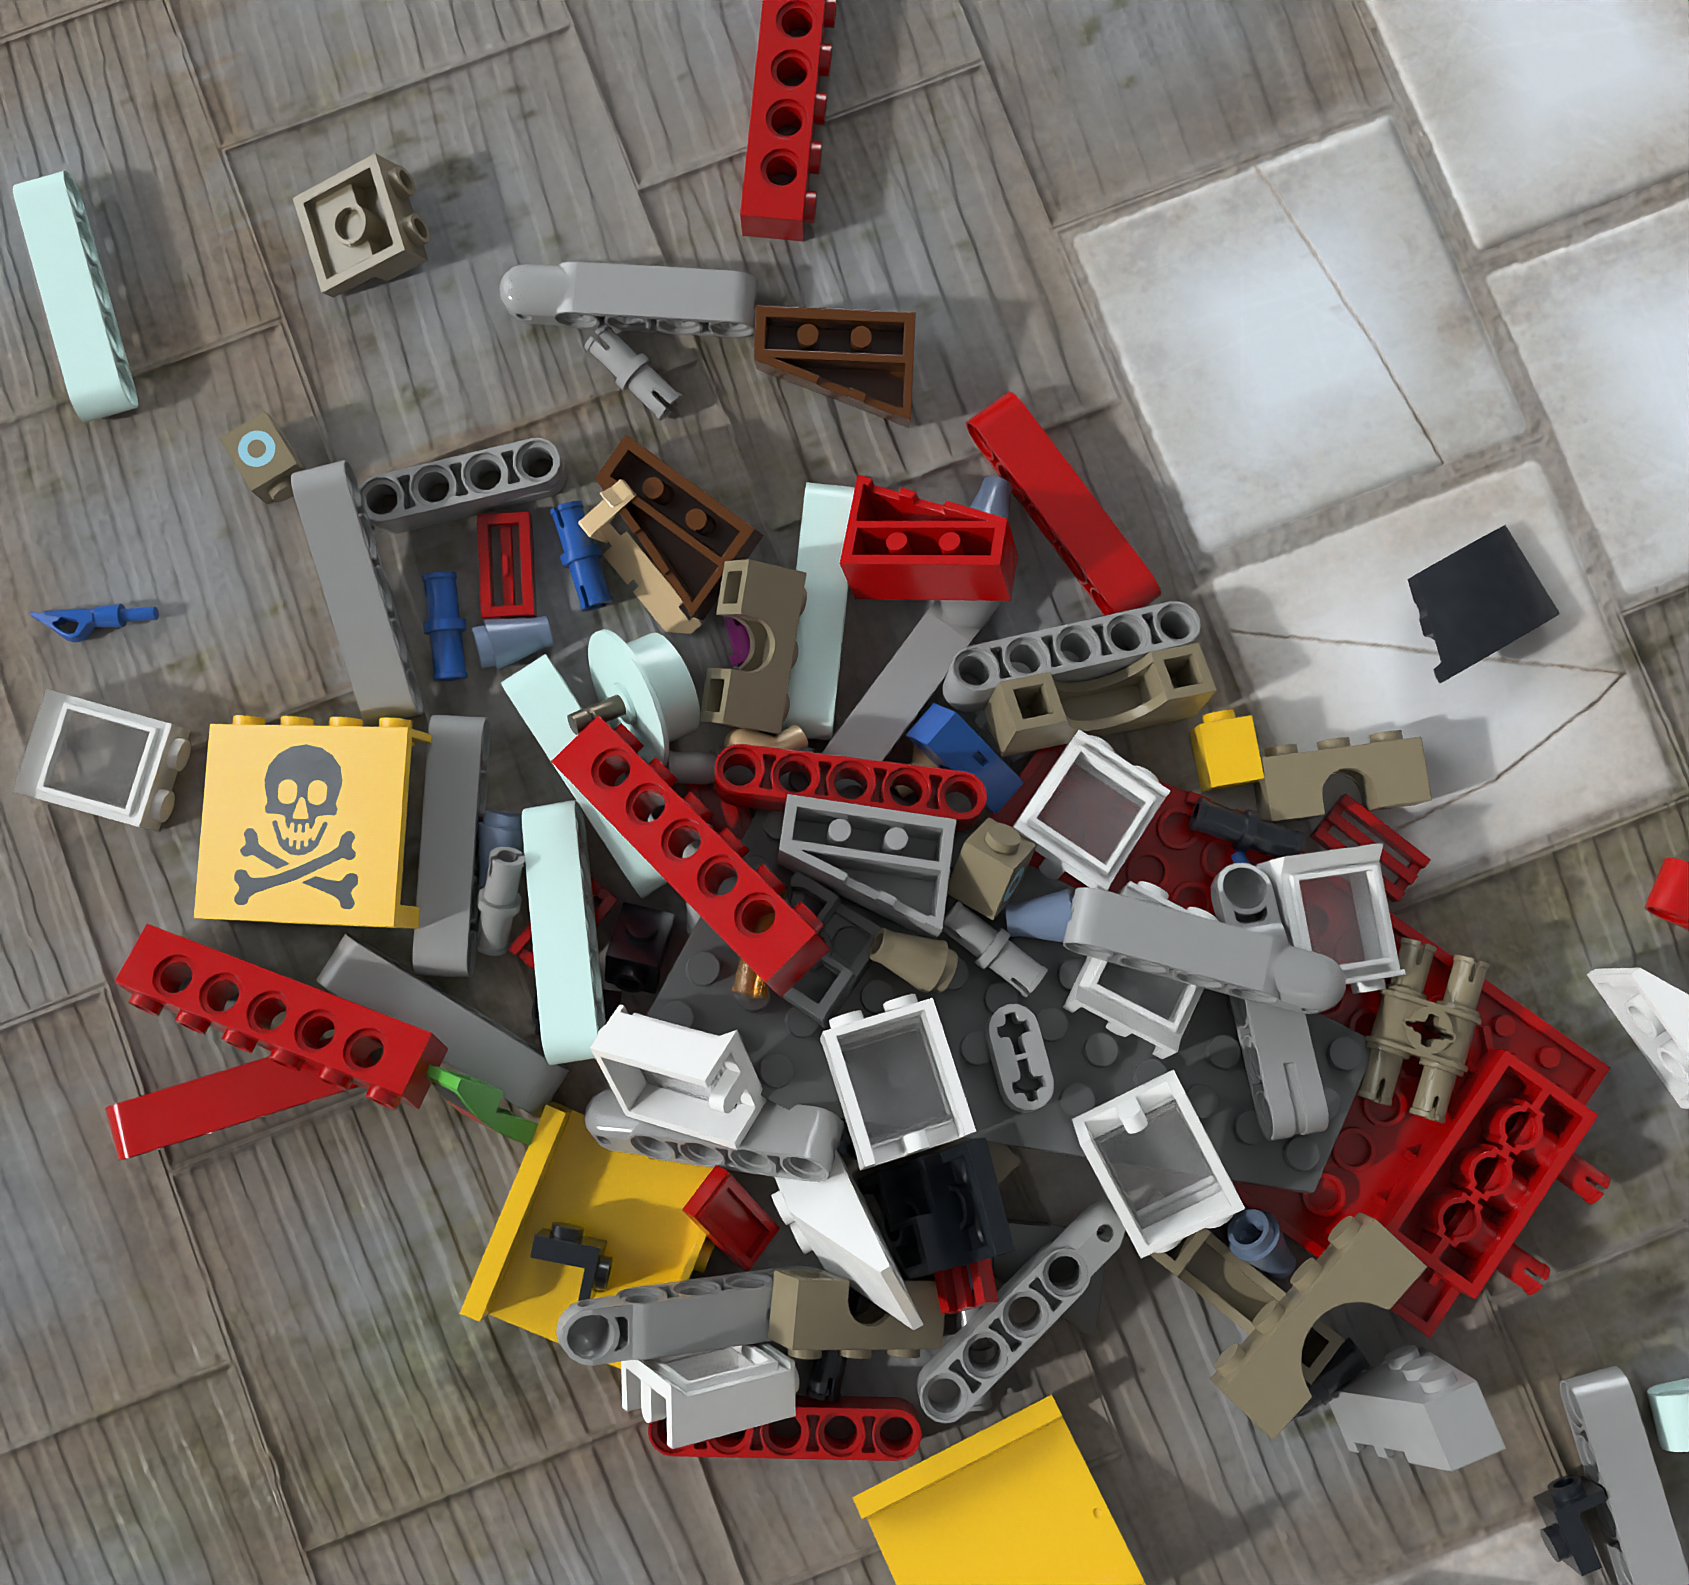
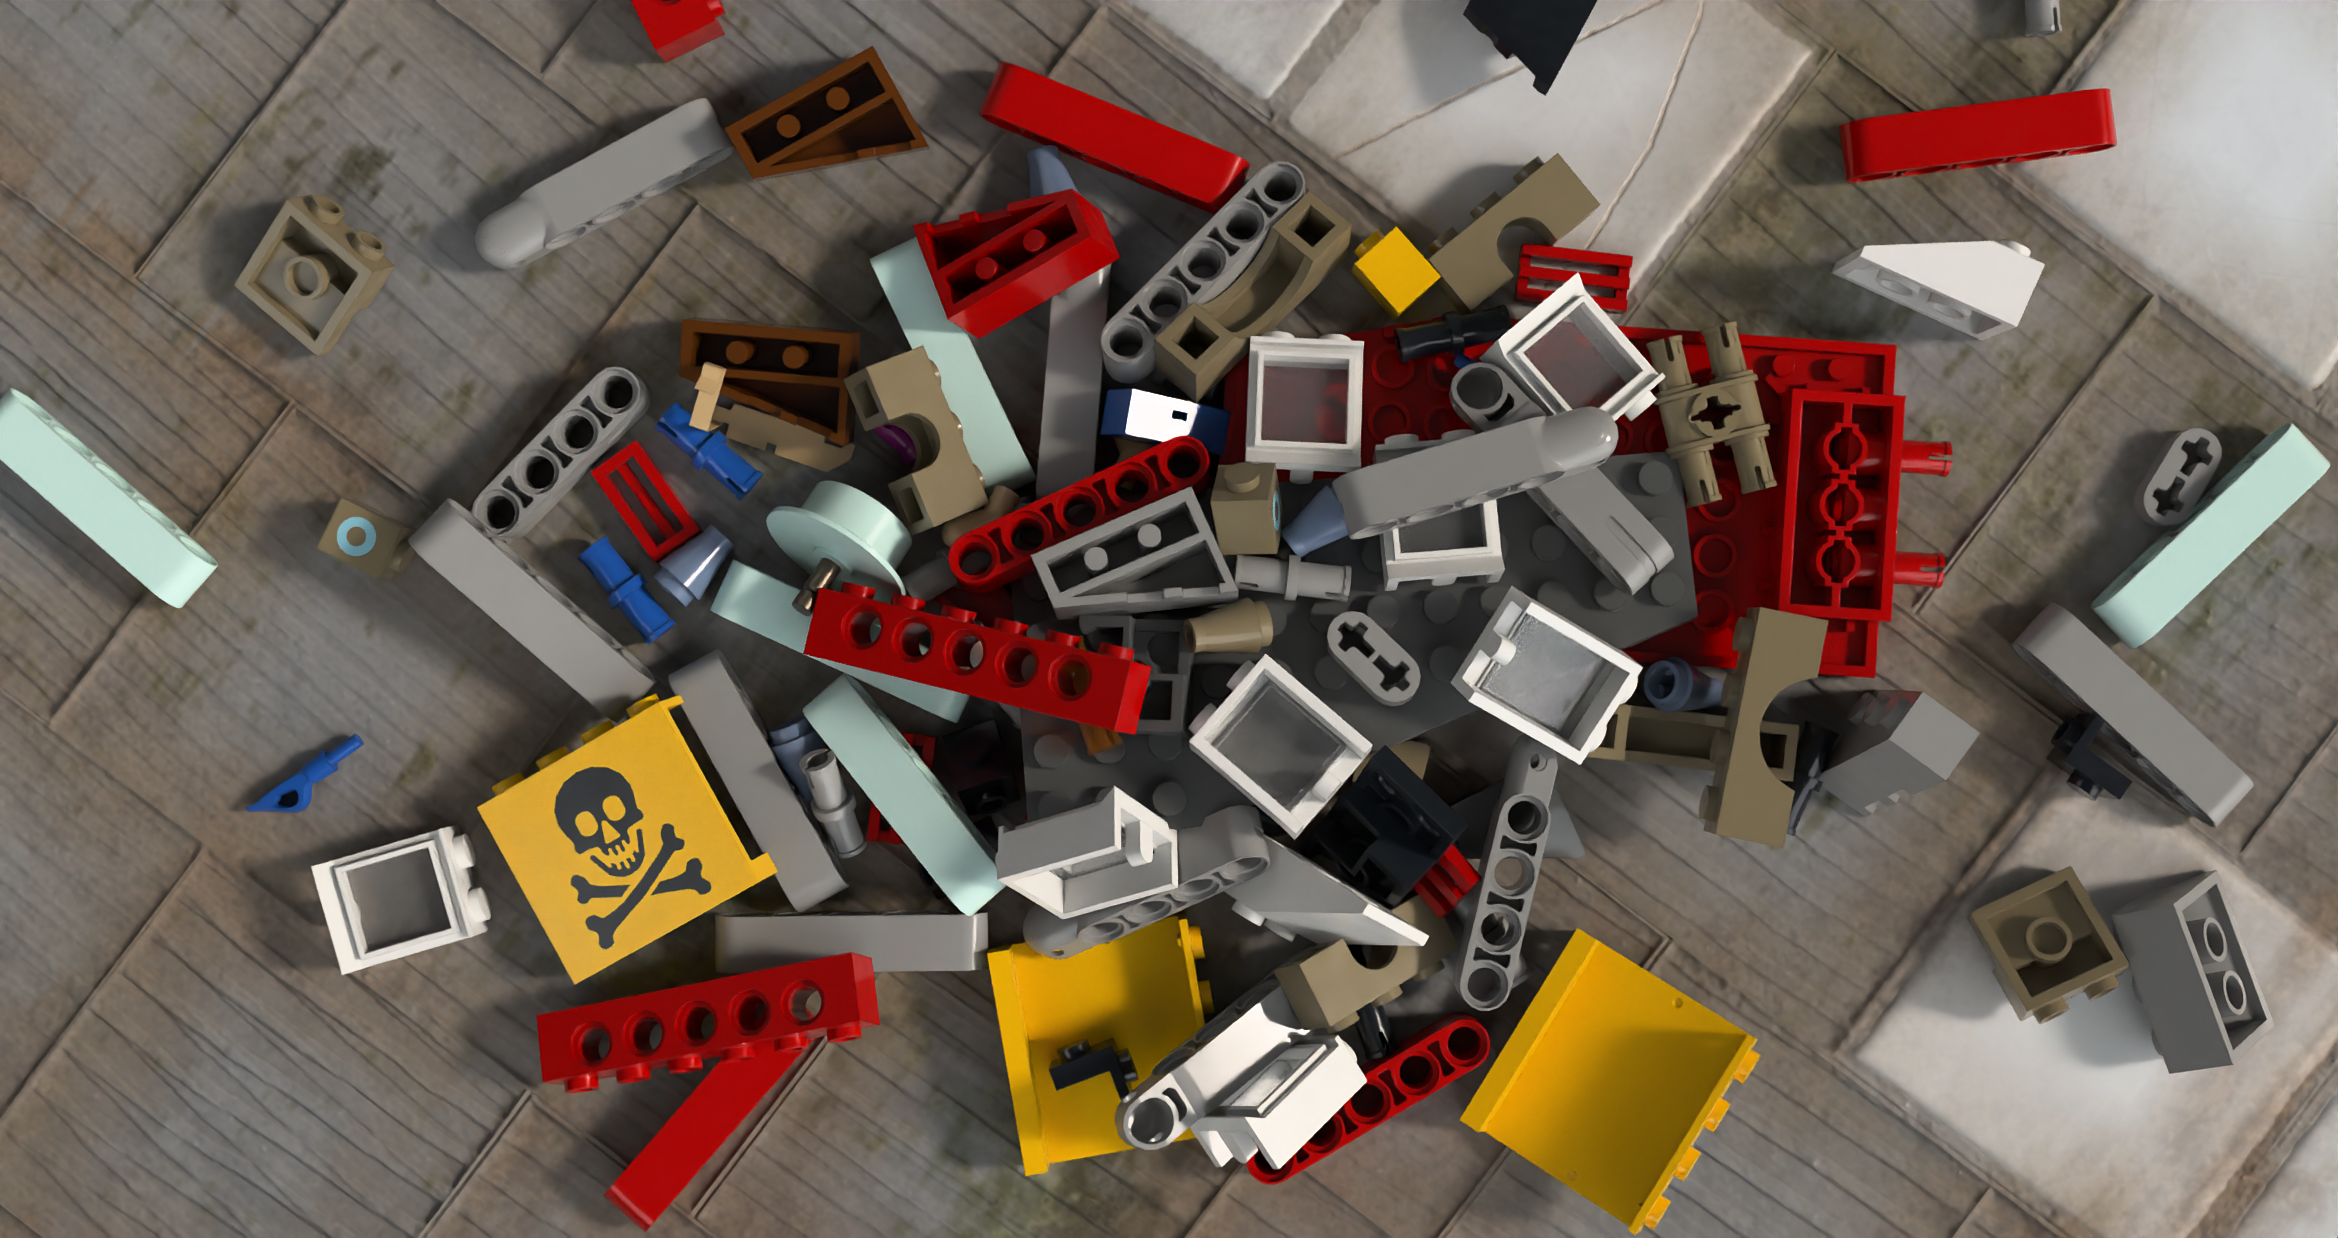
camera: 30 degrees left, 5 degrees up
bright green slope [426,1064,538,1145] -> none
light grey pin [584,324,683,421] -> none
red tile [682,1165,780,1272] -> none

